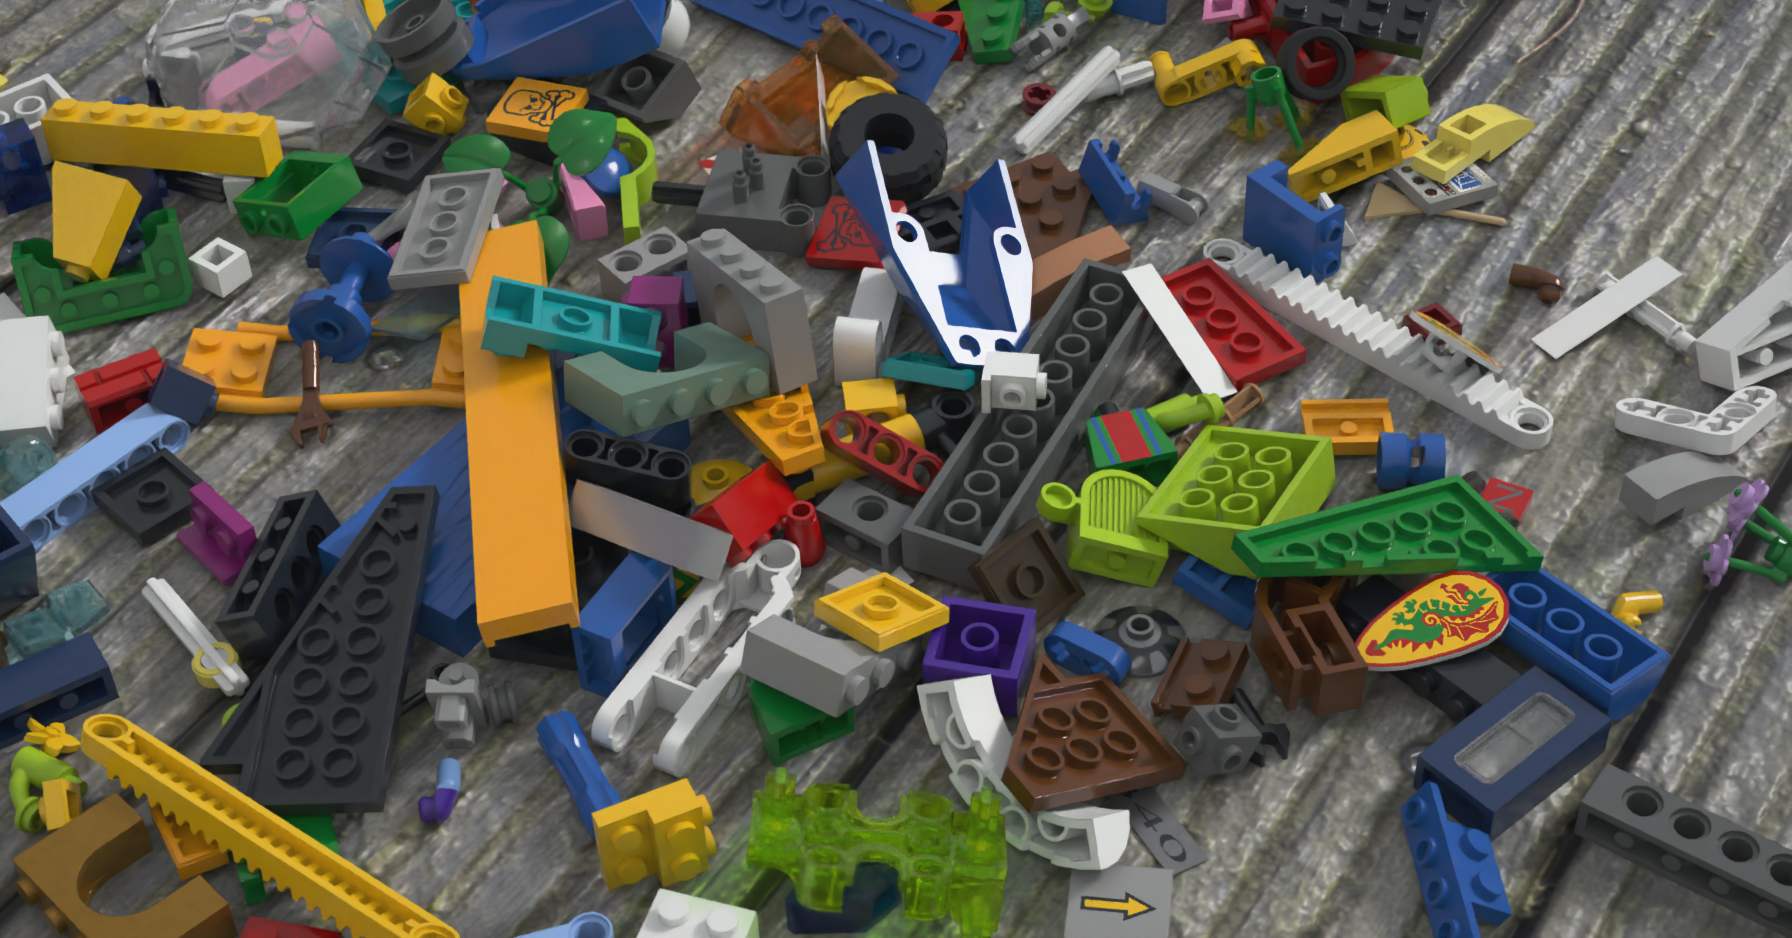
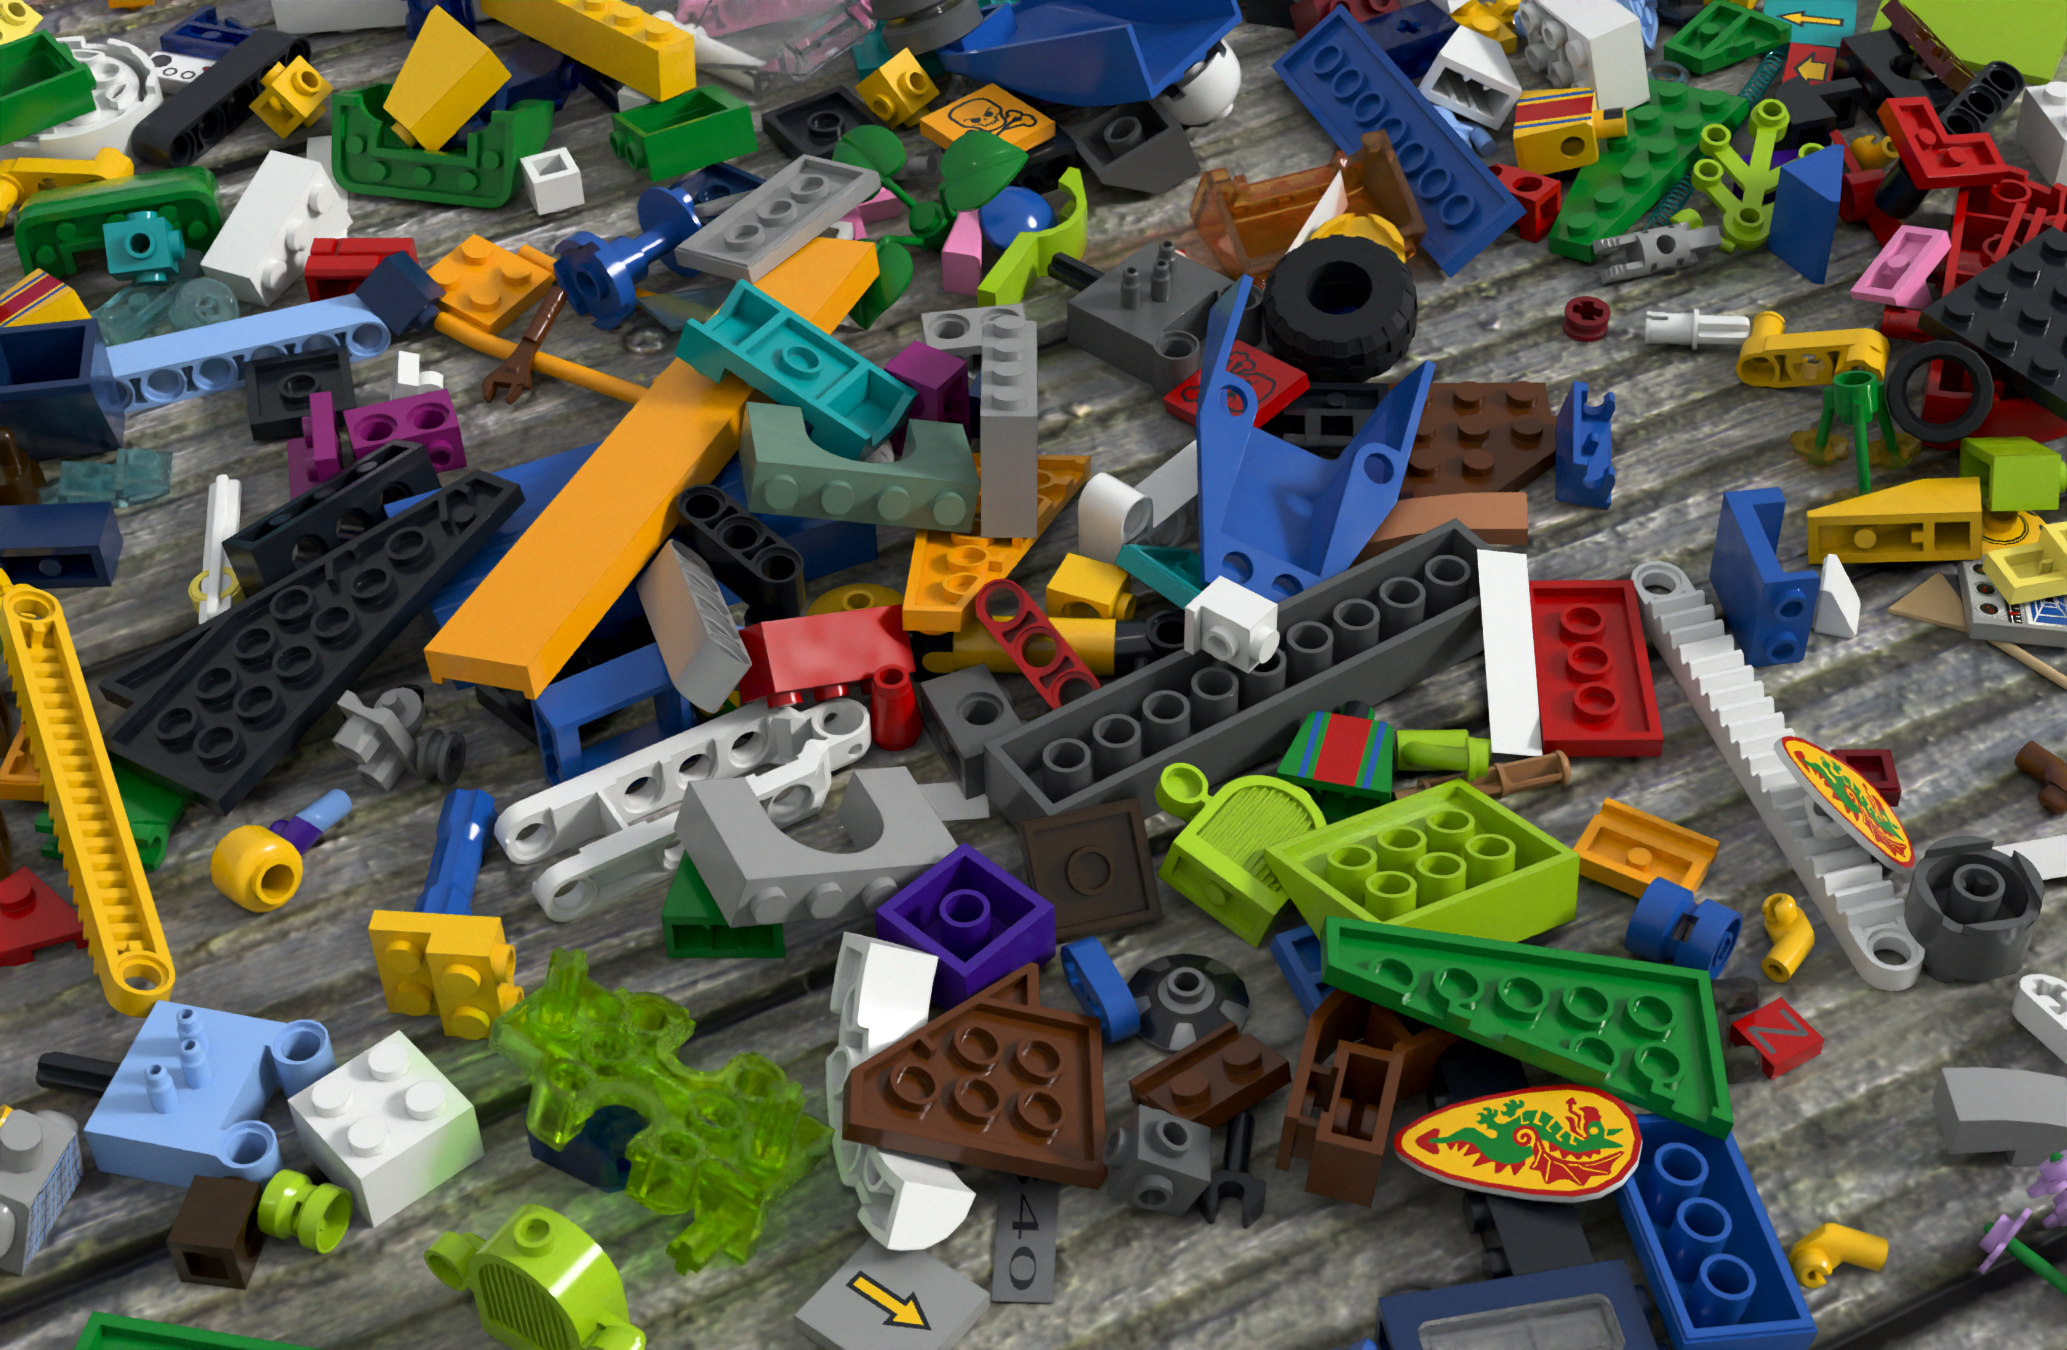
camera: 30 degrees right, 0 degrees up
yellow tile [814,572,950,653] -> none
white axle [1011,46,1120,155] -> none
light grey bar [1136,172,1211,224] -> none
none -> yellow head [210,825,303,913]
none -> magenta brick [343,388,467,474]
none -> white tile [388,351,443,401]
none -> yellow arm [1761,893,1815,983]
none -> dark grey brick [1904,836,2045,983]

